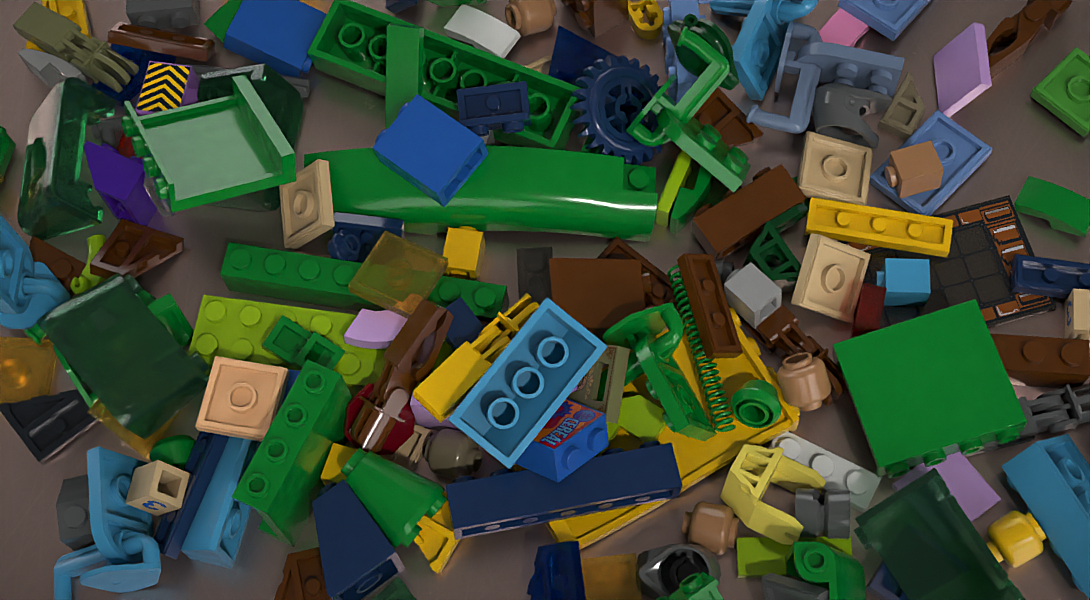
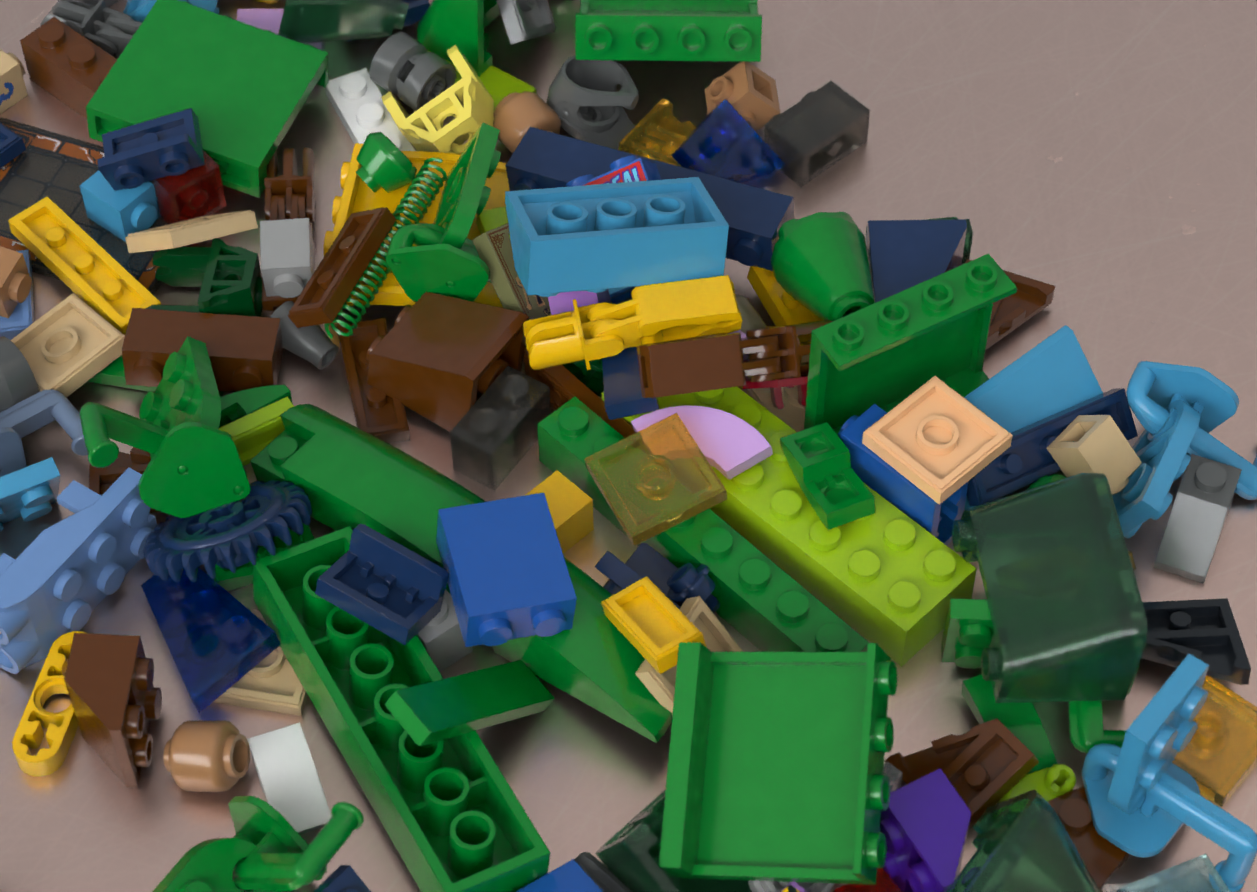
camera: 150 degrees left, 15 degrees down
dark green hat [667,14,739,91] -> none
medium nougat head [777,352,831,411] -> none
none -> dark blue bracket [97,108,205,191]
none -> yellow tile [601,576,706,674]

